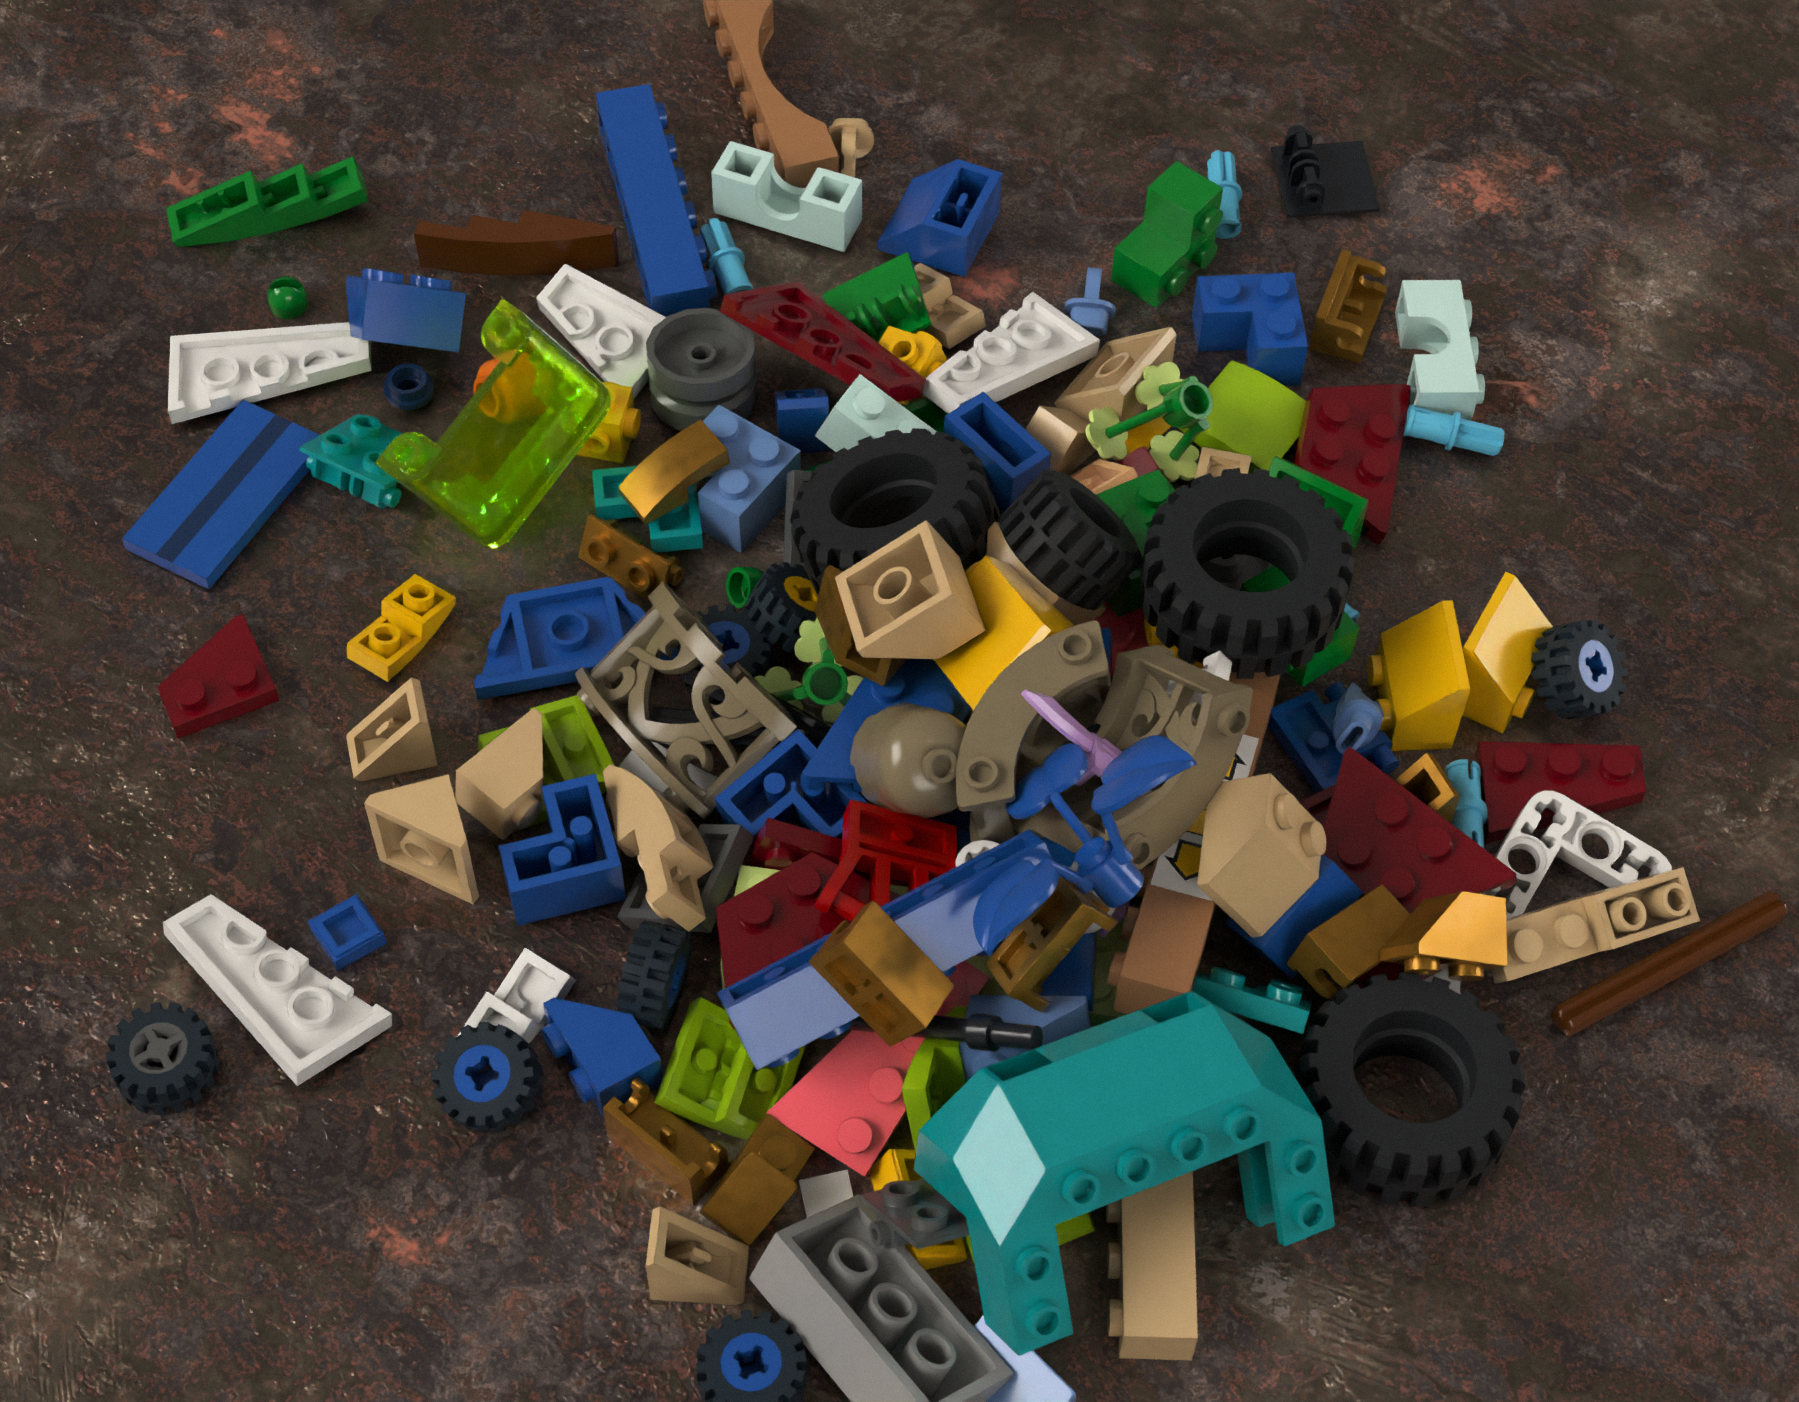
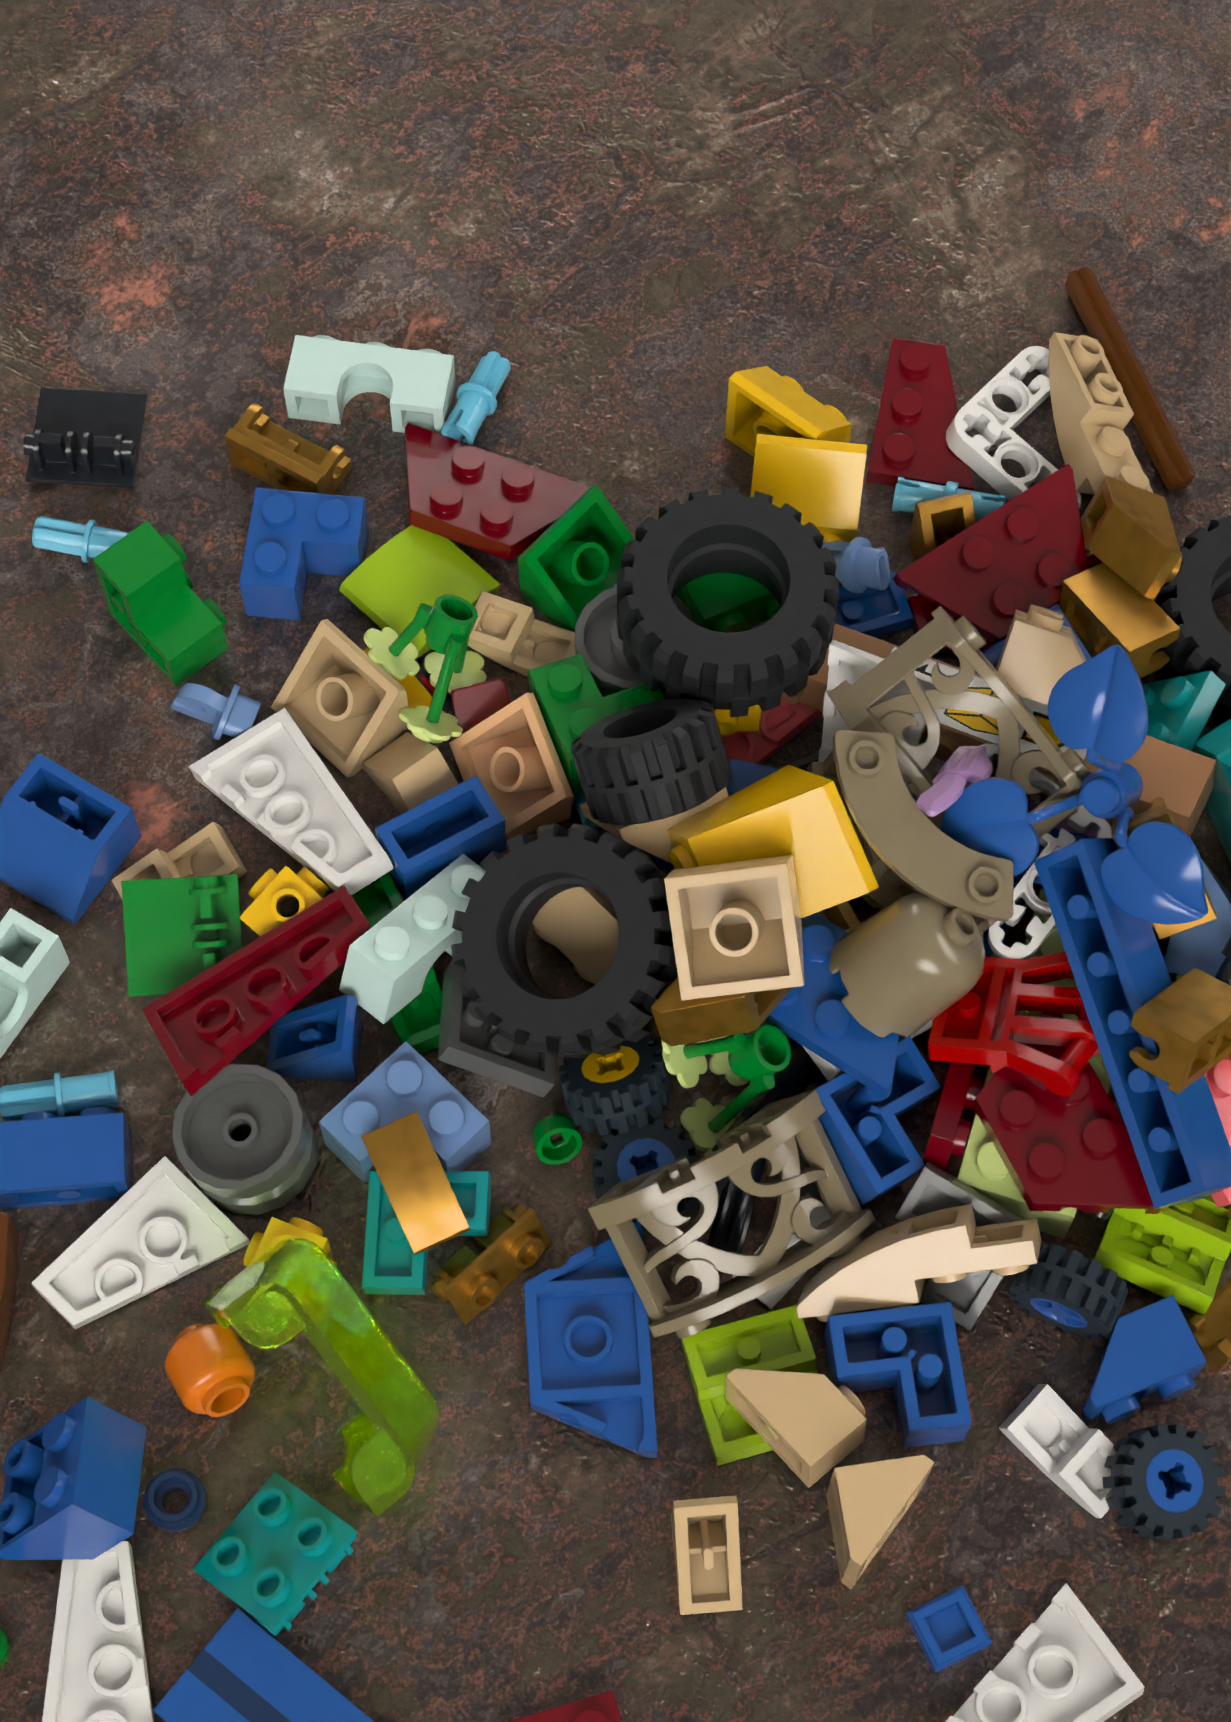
camera: 80 degrees left, 10 degrees up
yellow slope [347,574,456,682] -> none
black wheel [1531,619,1627,719] -> none

